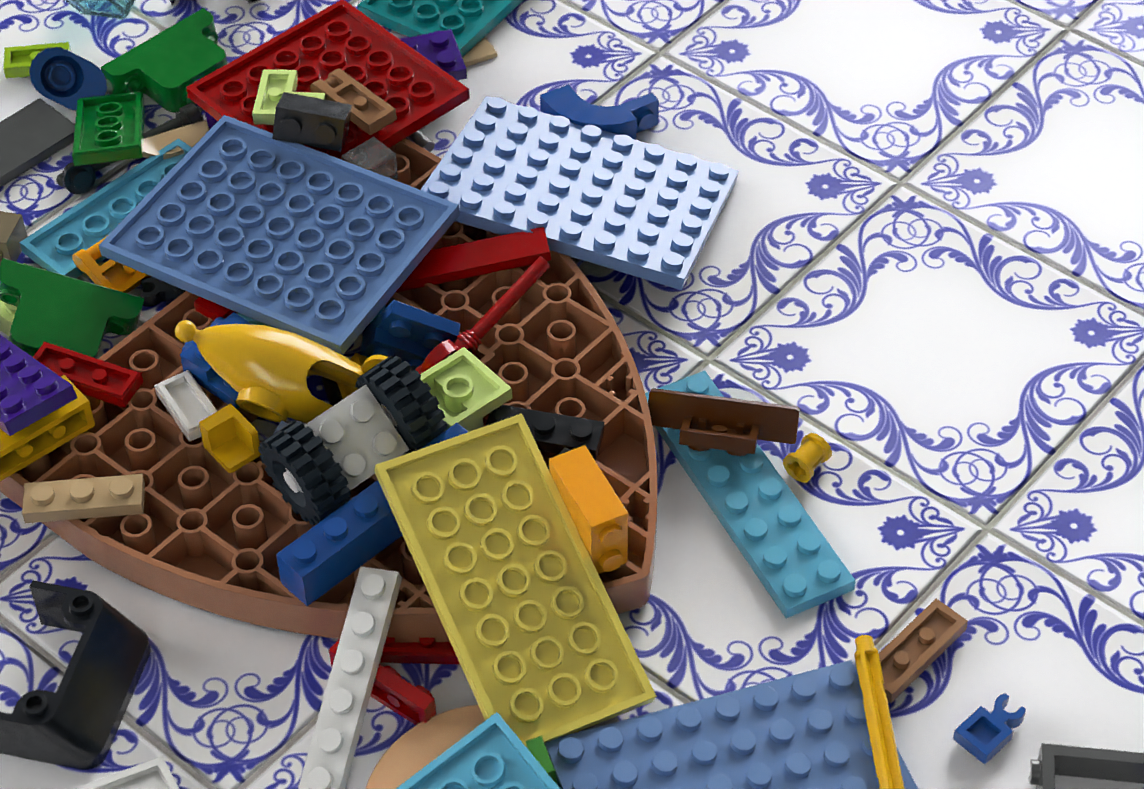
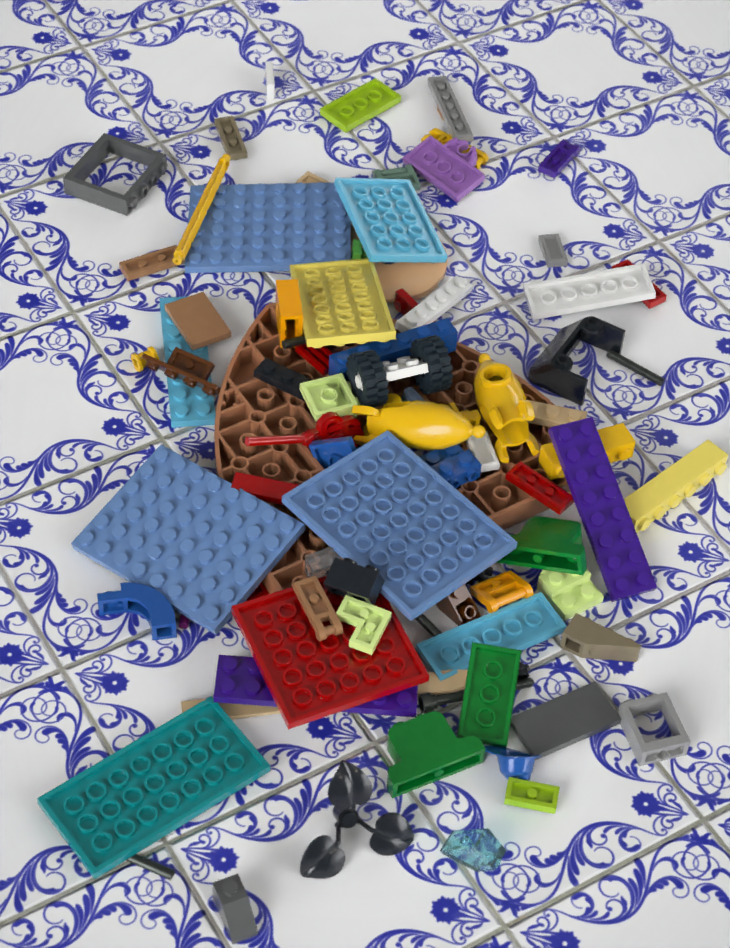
camera: 165 degrees left, 0 degrees up
blue plate [953,693,1026,764] -> none
none -> medium nougat tile [165,292,231,351]
none -> yellow piece [474,353,540,464]

